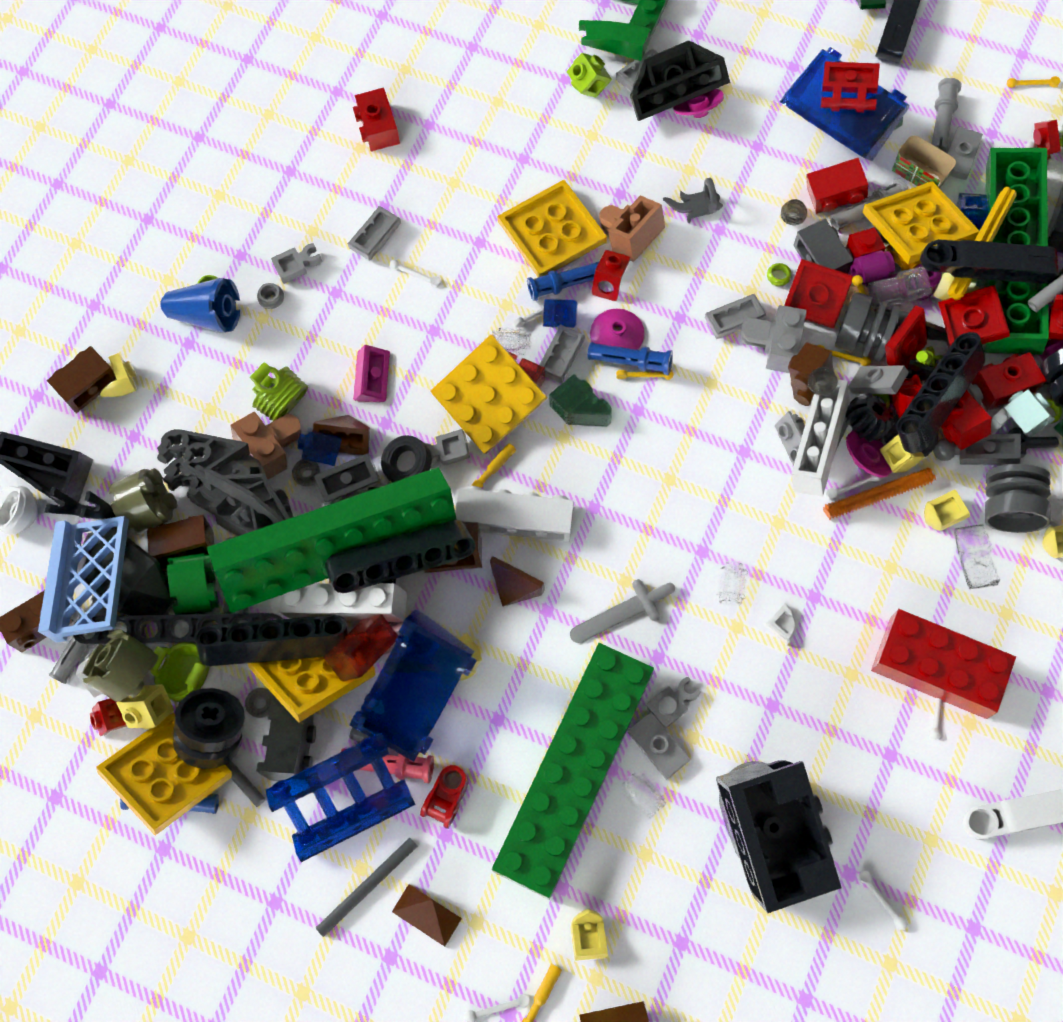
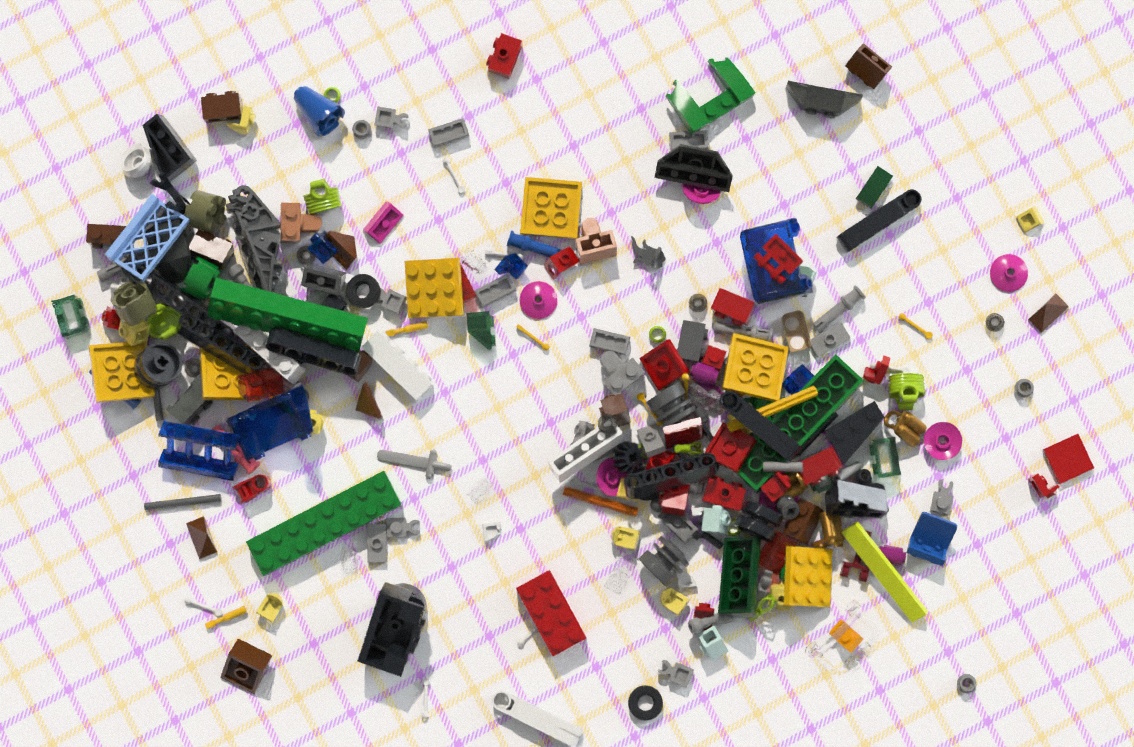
camera: 35 degrees right, 15 degrees up
lime brick [566,53,612,98] -> none
blue pin [587,342,673,375] -> none
none -> clear green window [51,294,90,339]

